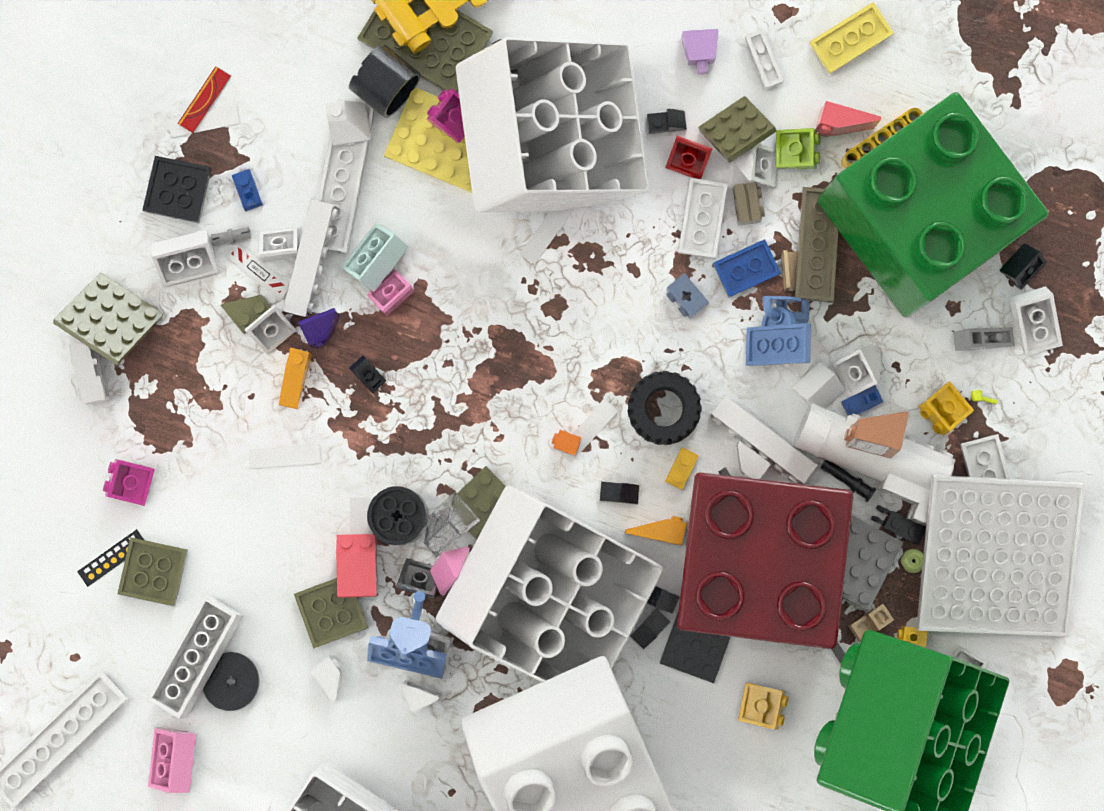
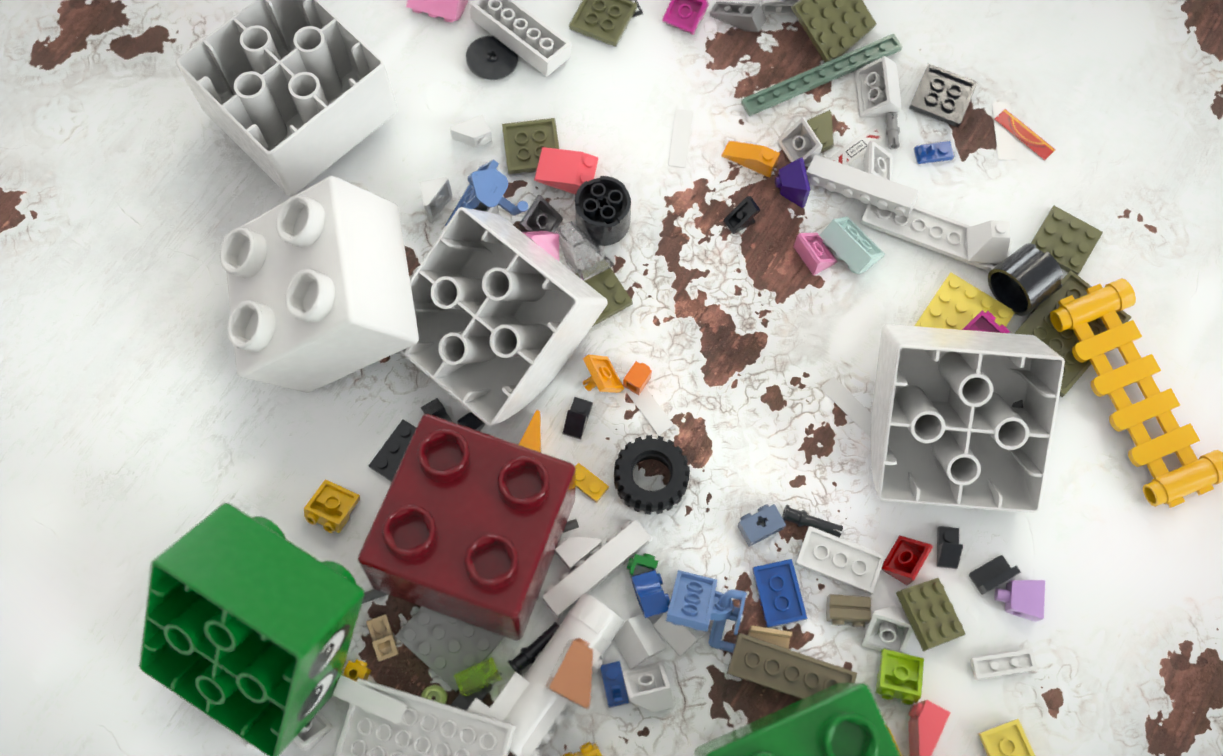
camera: 100 degrees right, 15 degrees down
none -> white sticker [333,675,407,725]
none -> clear neon green brick [453,657,502,697]
none -> light orange tile [583,354,625,393]
none -> green bracket [626,553,658,576]
none -> blue brick [630,570,670,618]
none -> light grey slope [709,1,766,32]
none -> sand green plate [741,33,903,117]
none -> black pin [782,504,843,538]
none -> black panel [969,555,1021,595]
none -> olive plate [1031,205,1103,275]

